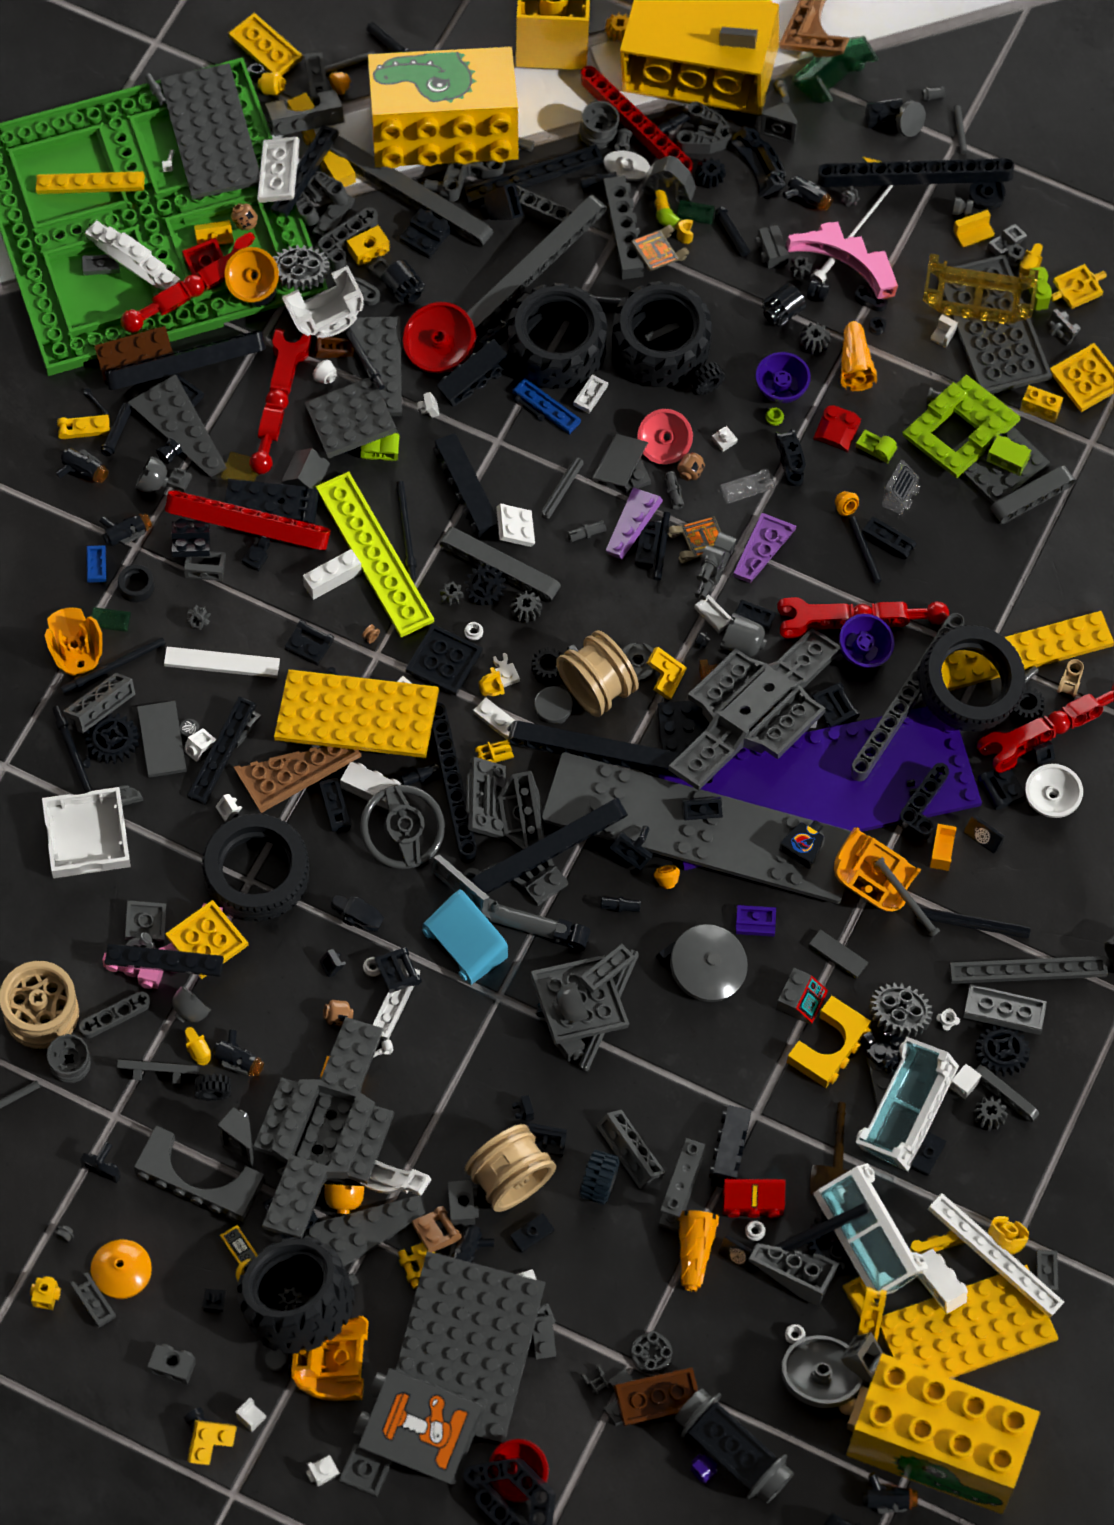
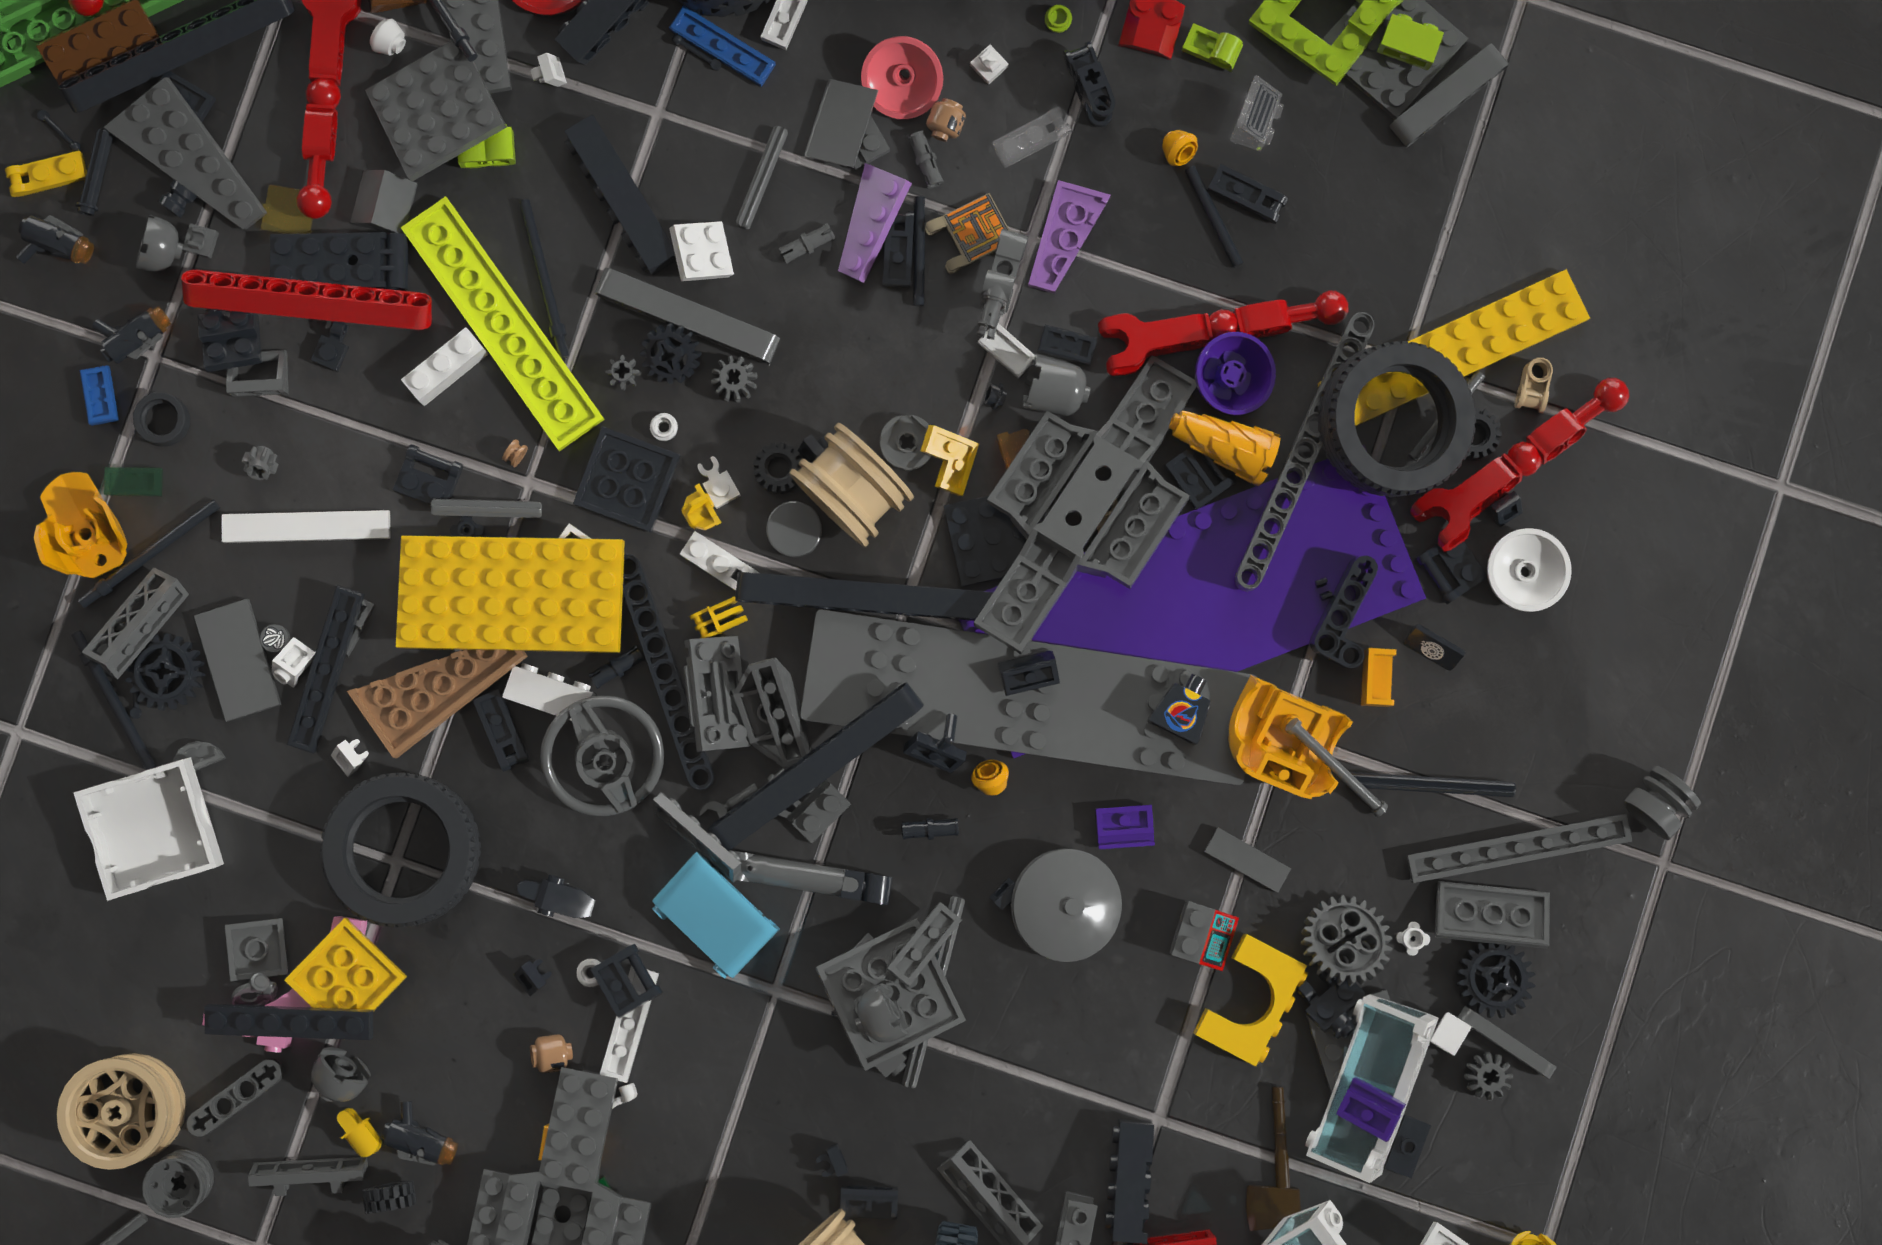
camera: 10 degrees left, 20 degrees up
none -> dark grey axle [431,499,542,518]
none -> light orange cone [1169,410,1281,486]
none -> dark purple plate [1336,1077,1406,1142]

